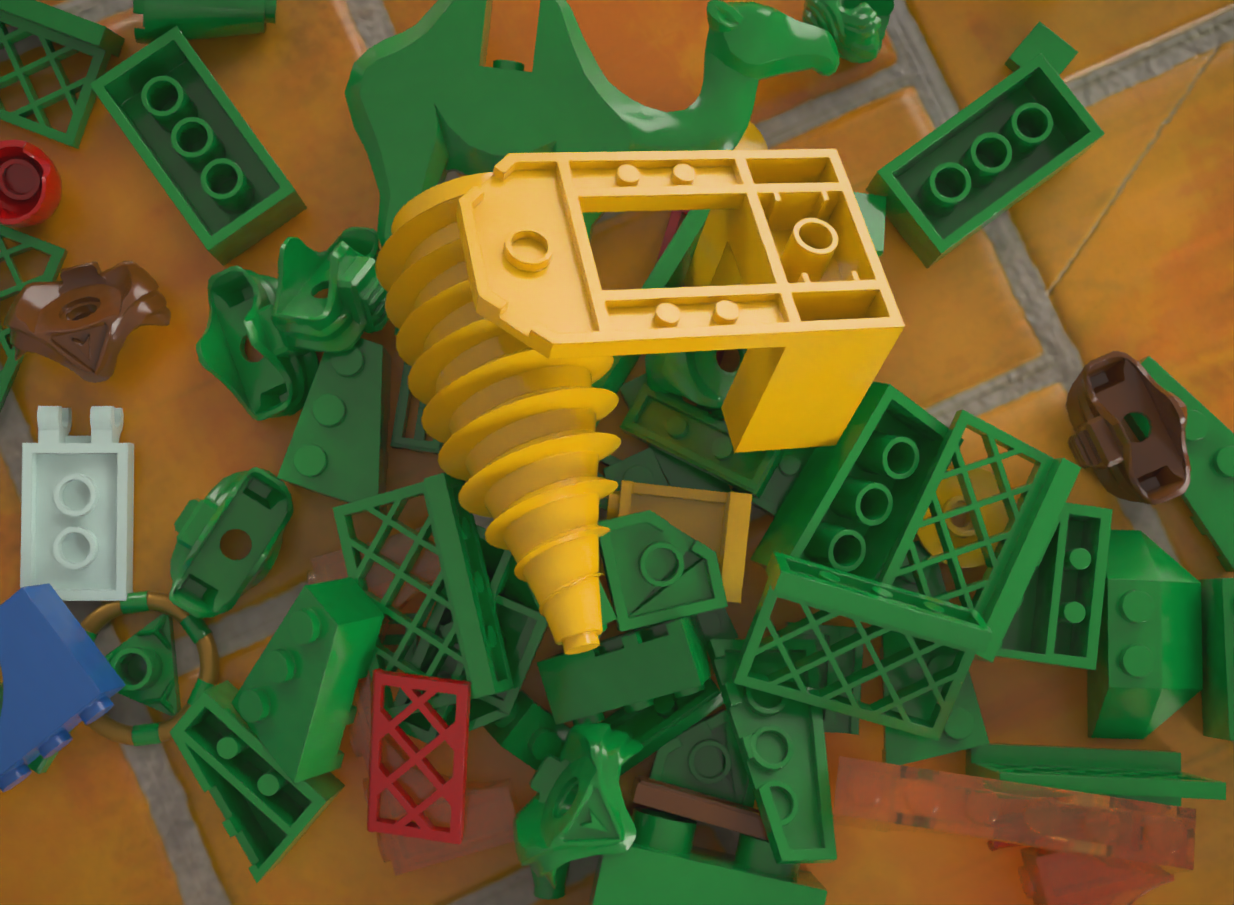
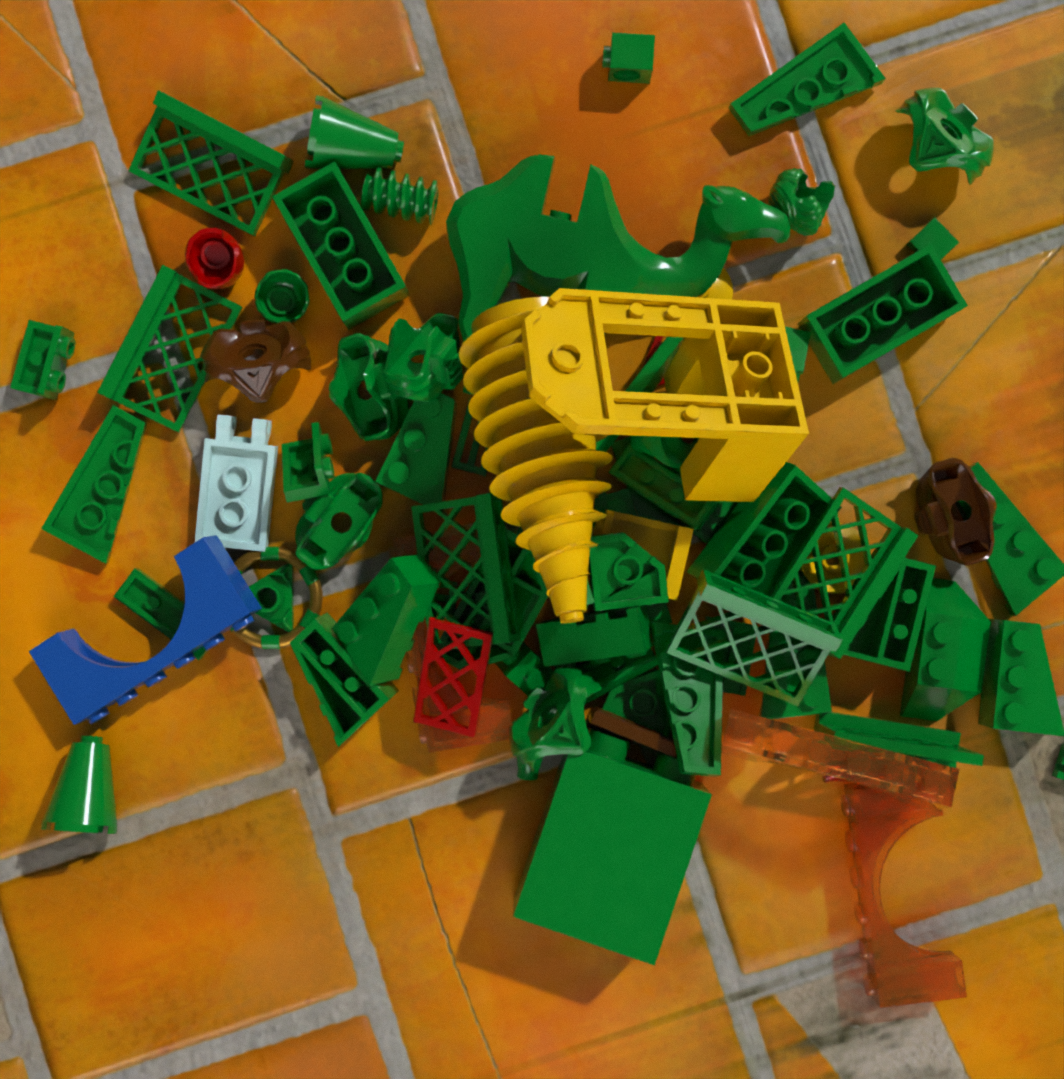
camera: 10 degrees right, 5 degrees up
none -> green hair [254,269,310,324]
none -> green bracket [281,422,335,503]
none -> green piece [361,167,439,226]

